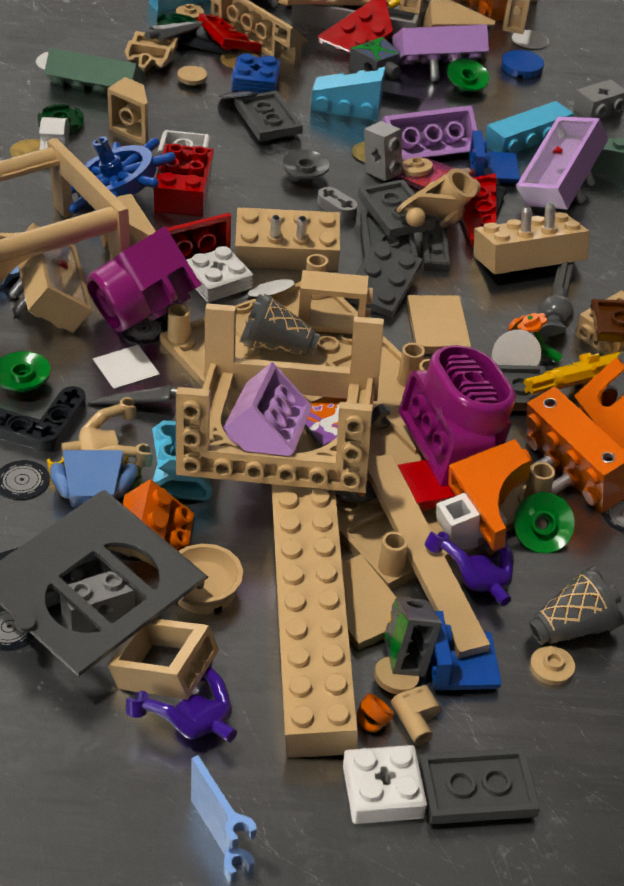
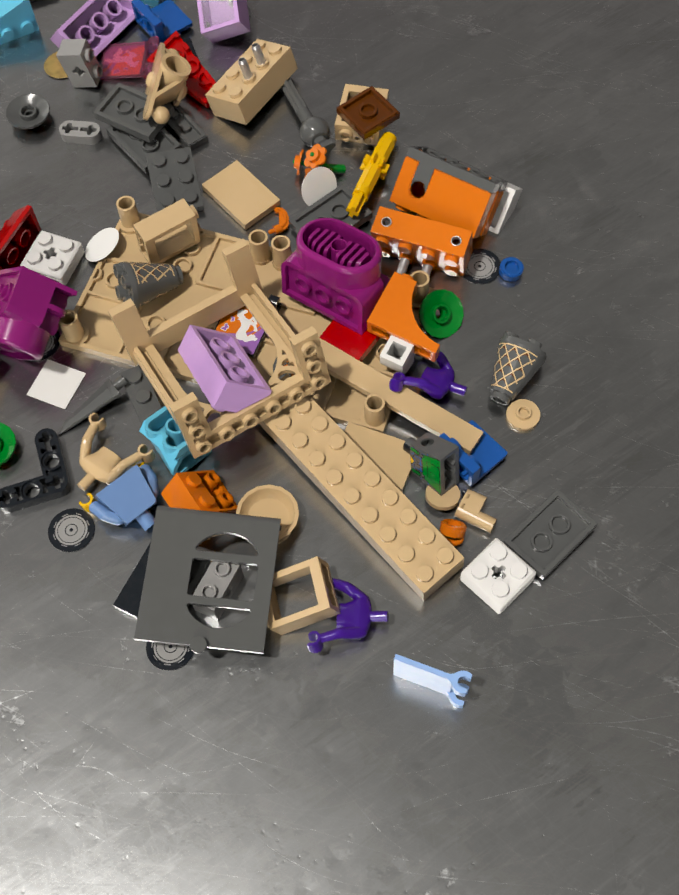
camera: 30 degrees left, 20 degrees up
tan piece [235,207,340,271] -> none
tan piece [402,157,433,177] -> none

